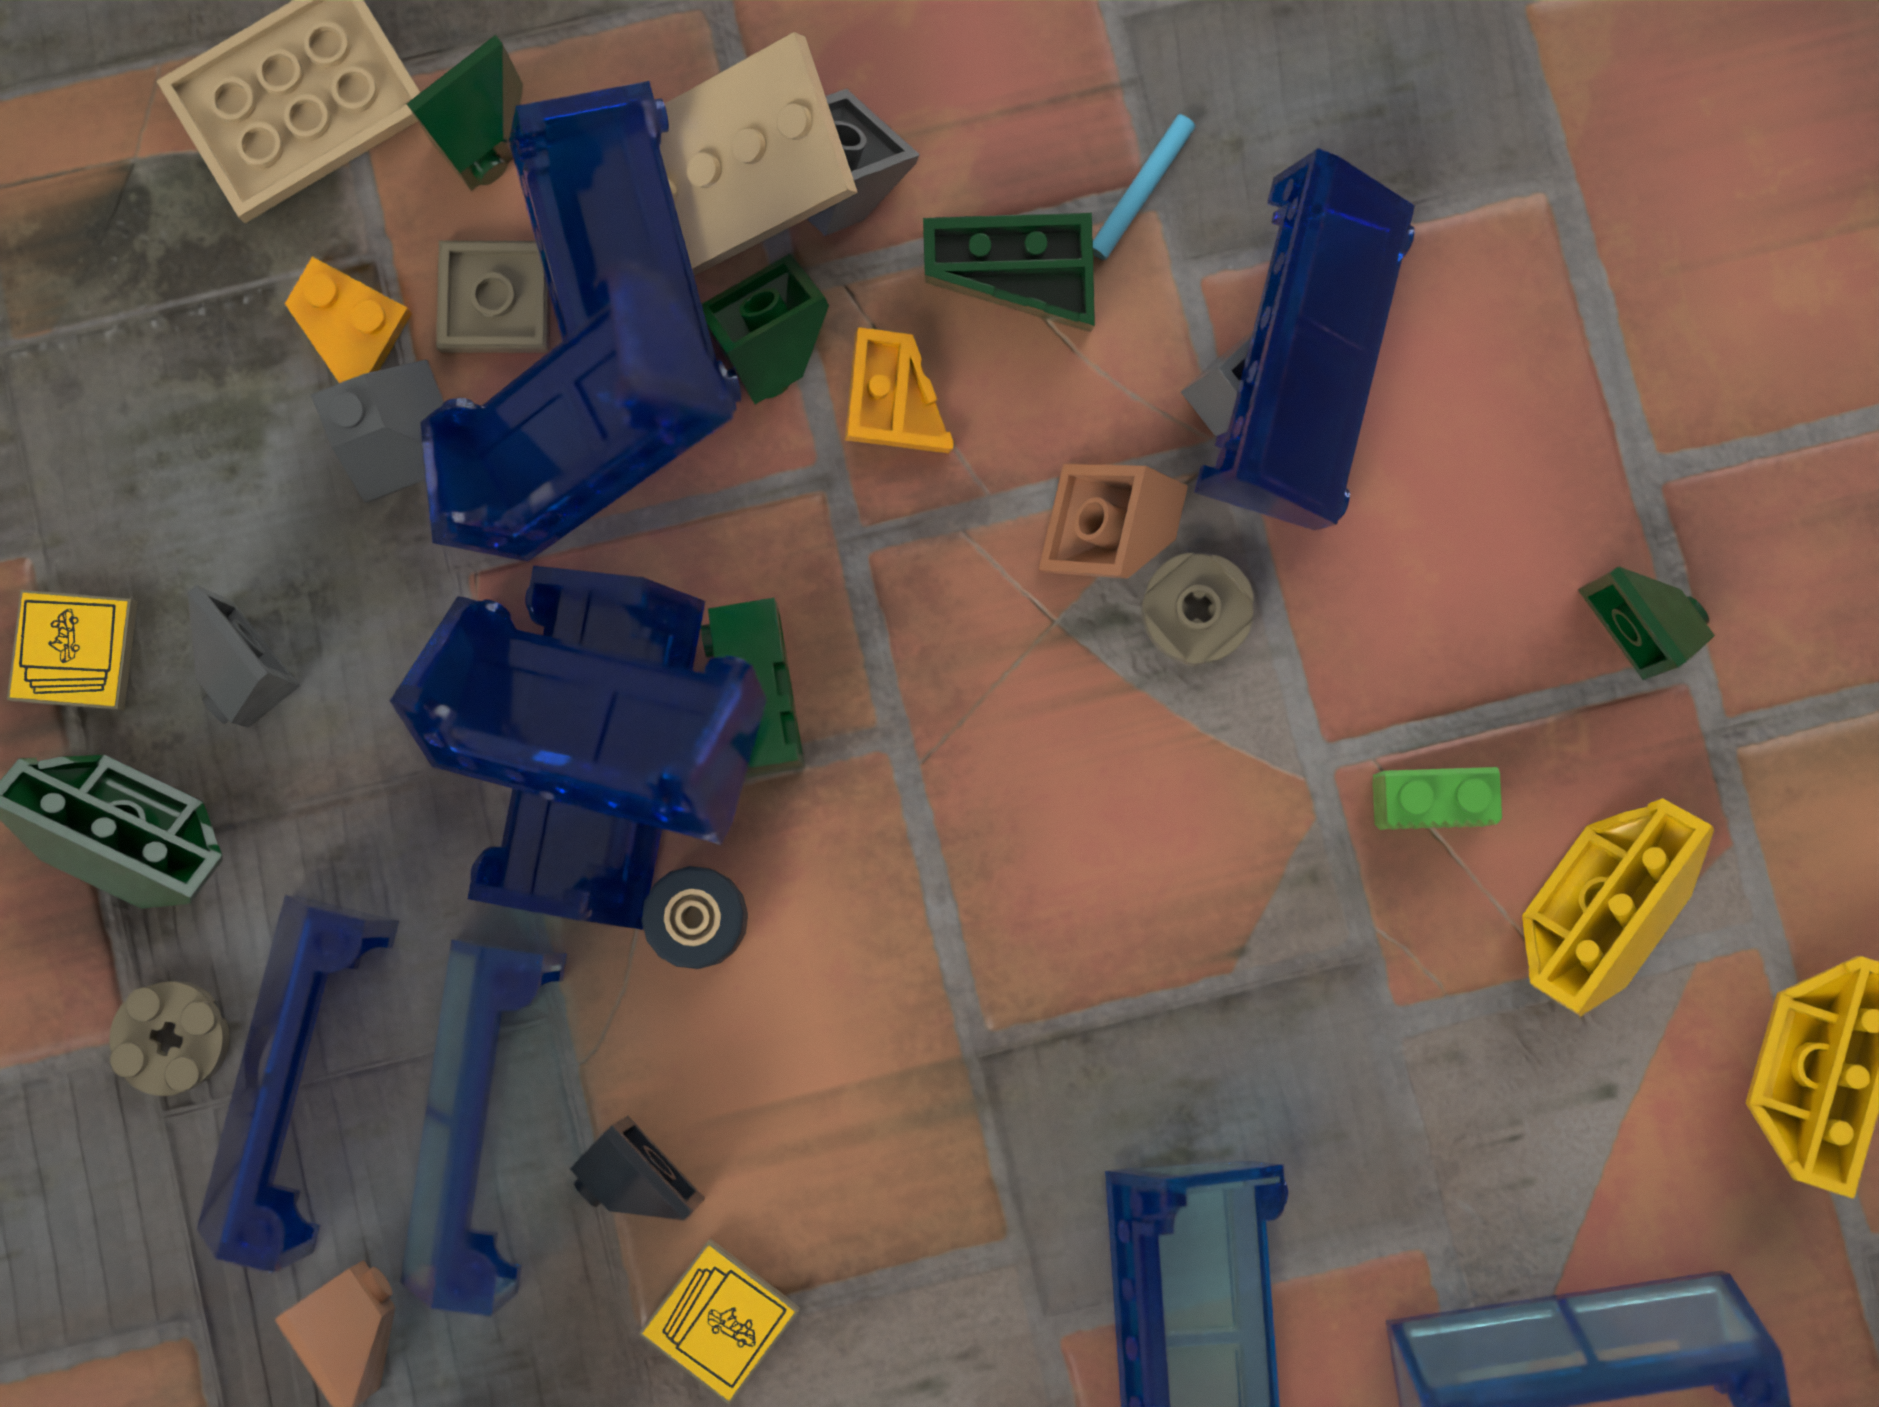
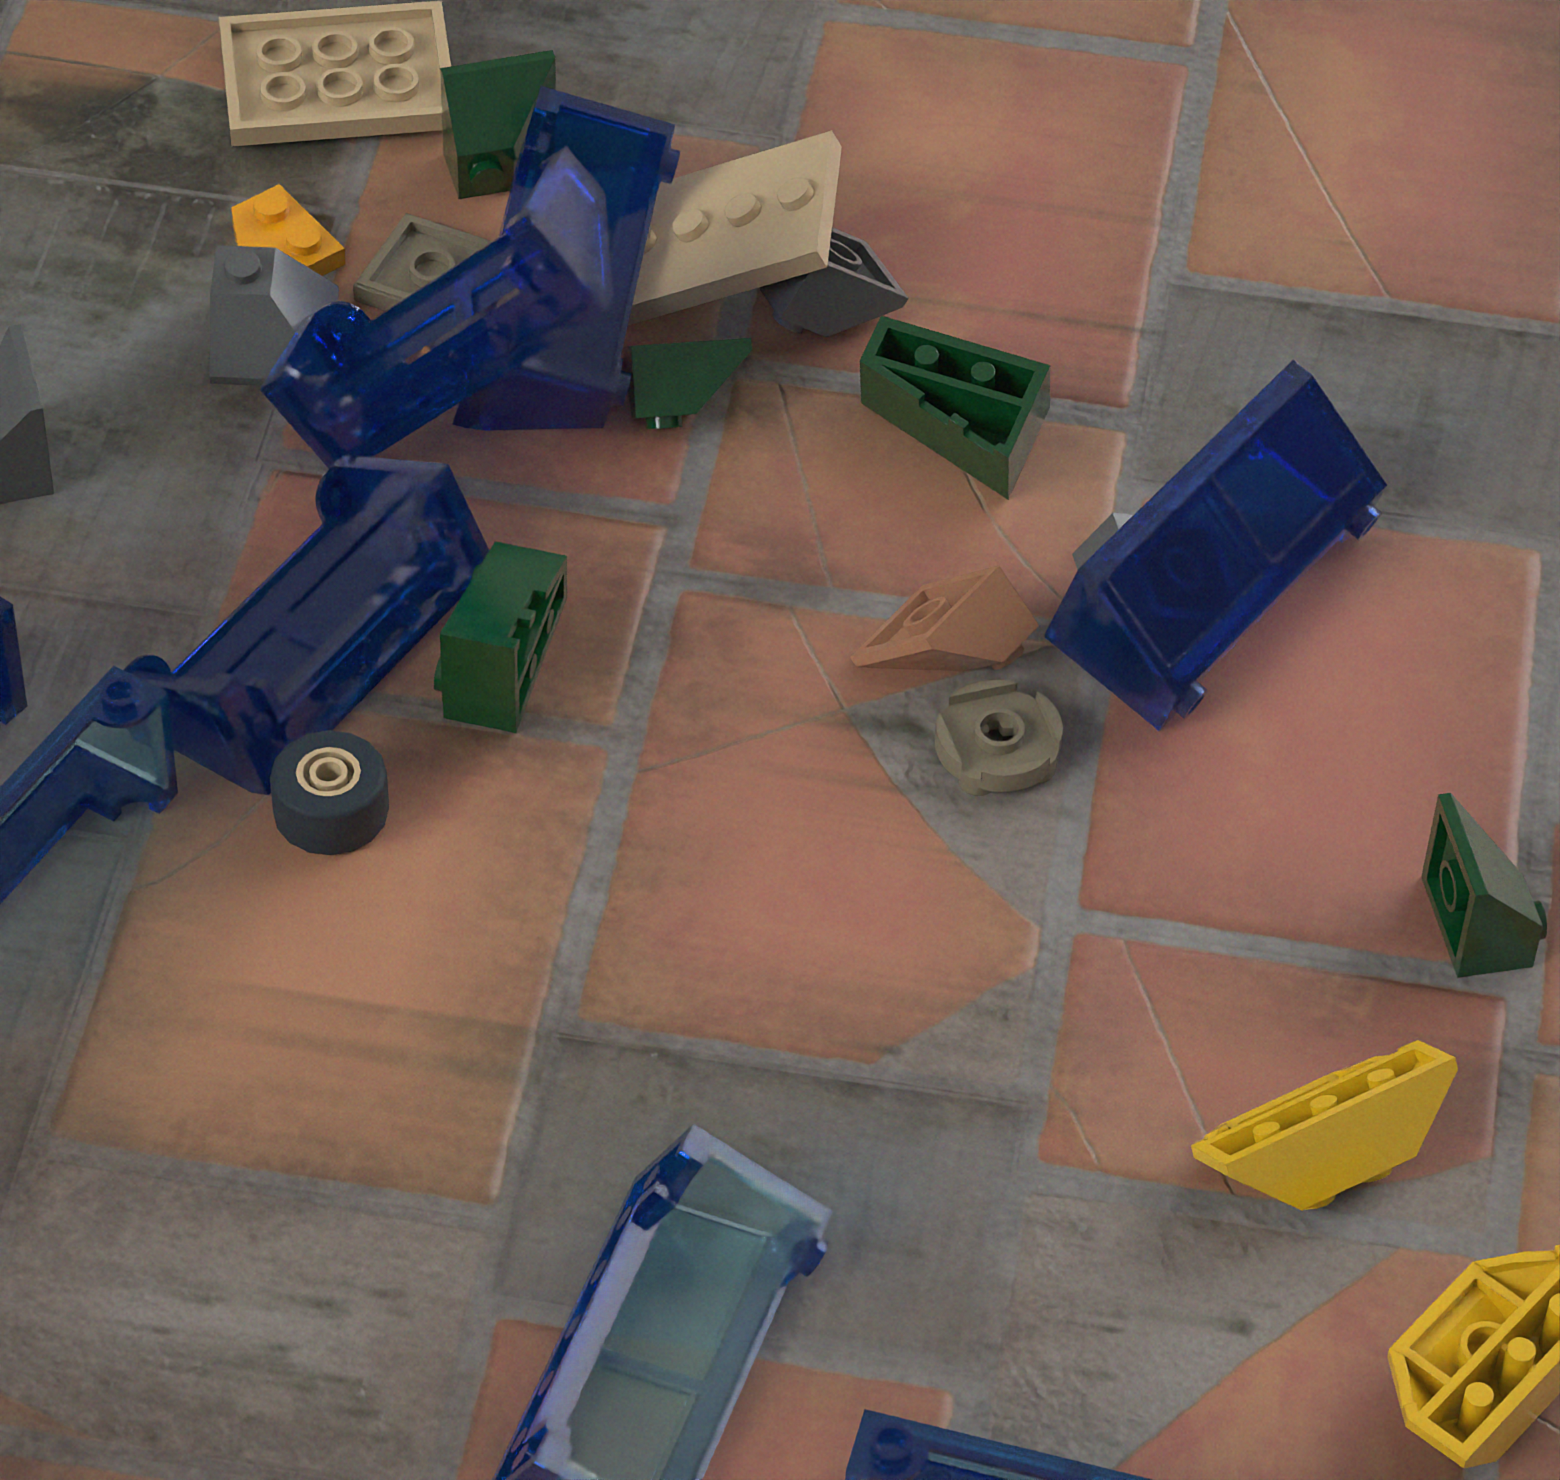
camera: 20 degrees right, 35 degrees down
clear blue windscreen [390,596,767,844] -> none
black slope [570,1116,705,1220] -> none
yellow tile [639,1238,800,1405] -> none
light orange wing [845,327,953,453] -> none
medium azure bar [1093,114,1196,260] -> none
bright green brick [1372,767,1502,830] -> none

